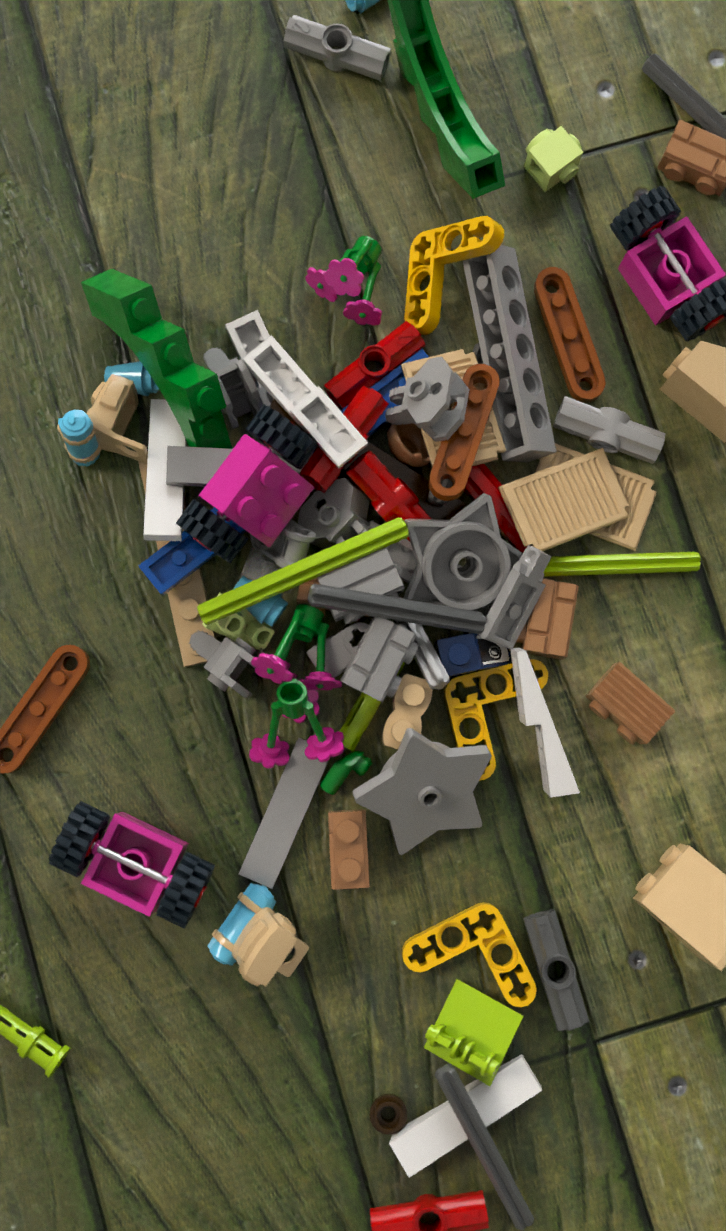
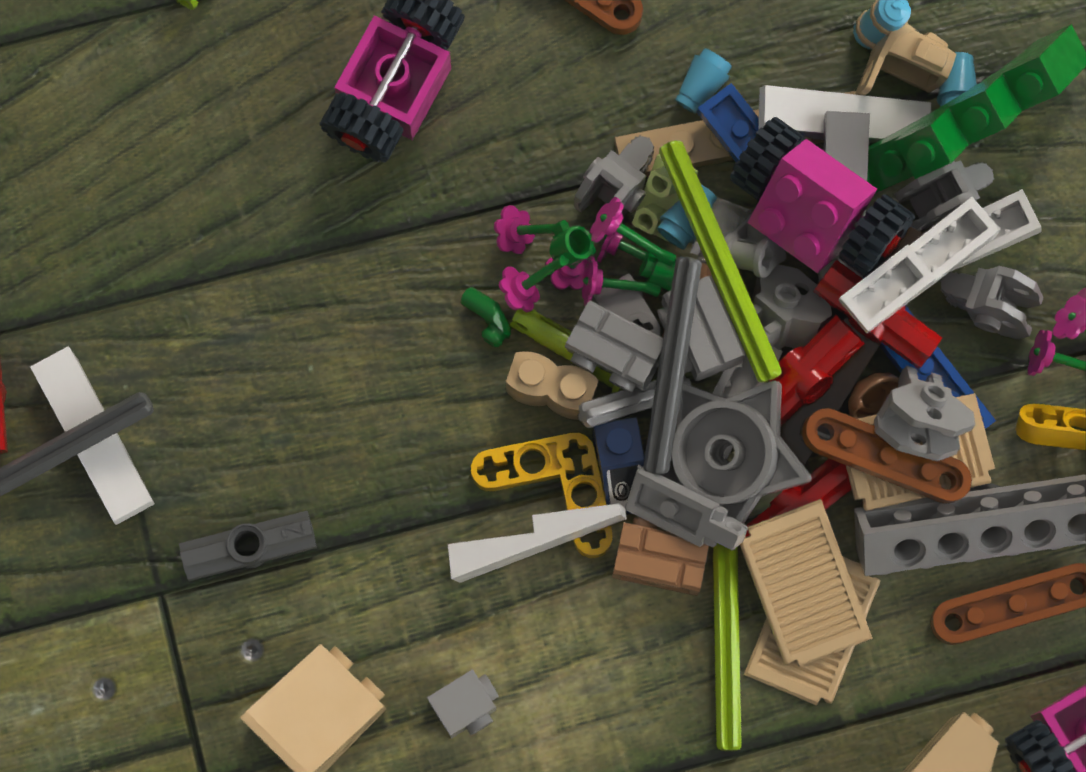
camera: 95 degrees right, 5 degrees down
tan piece [207,883,309,986] -> none
light grey tile [239,738,329,889] -> none
red piece [323,321,426,410] -> none
medium nougat brick [328,809,370,890] -> none
light grey plate [353,728,492,855] -> none
dark brown plate [370,1094,407,1135] -> none
yellow beam [402,902,537,1007] -> none
lime hinge [424,979,524,1087] -> none
light grey piece [553,396,666,464] -> none
medium nougat brick [585,662,675,745] -> none
none -> light grey brick [427,669,499,739]
none -> medium azure cone [675,48,732,114]
none -> light grey hinge [940,266,1044,339]

